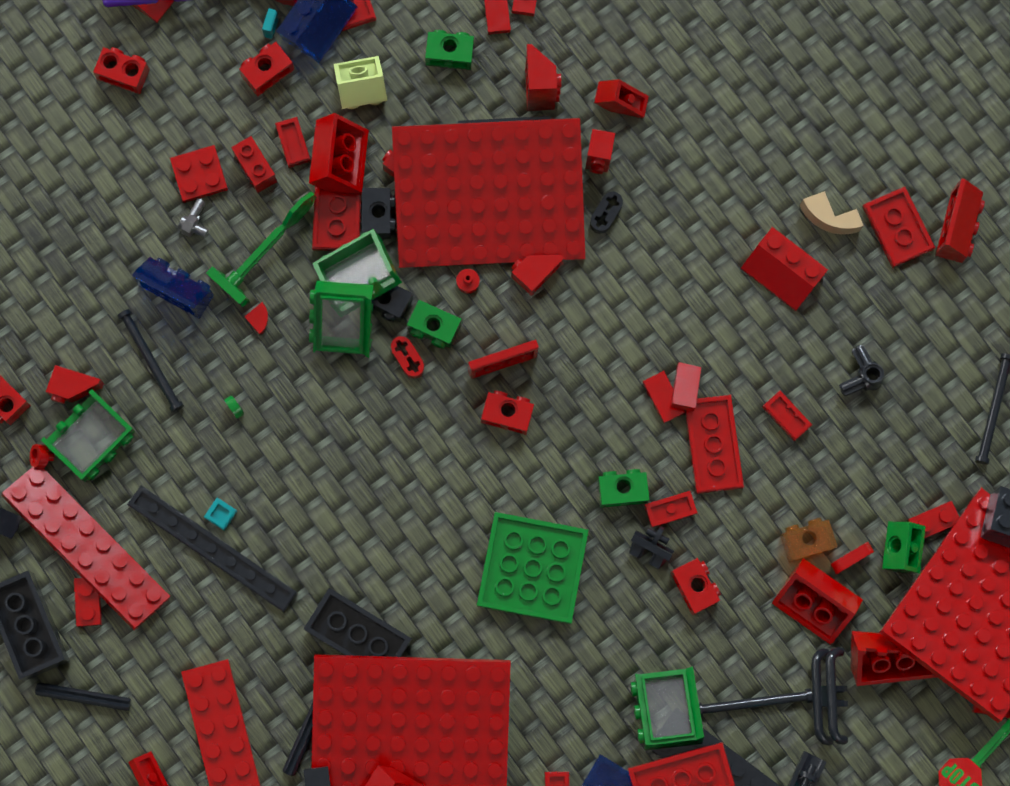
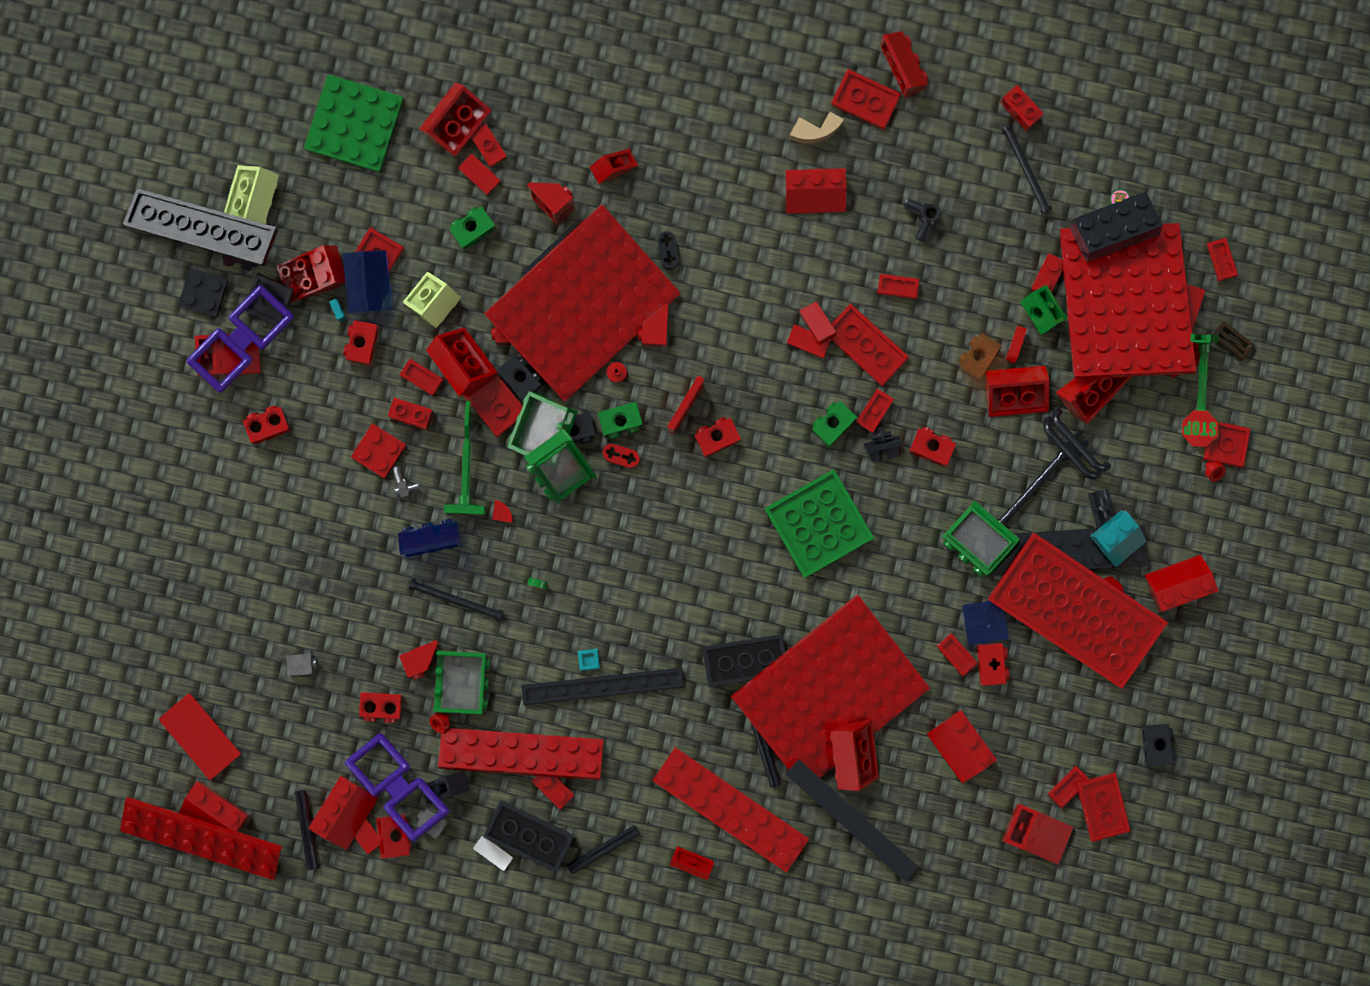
camera: 35 degrees left, 5 degrees up
red brick [585,129,615,174] -> none

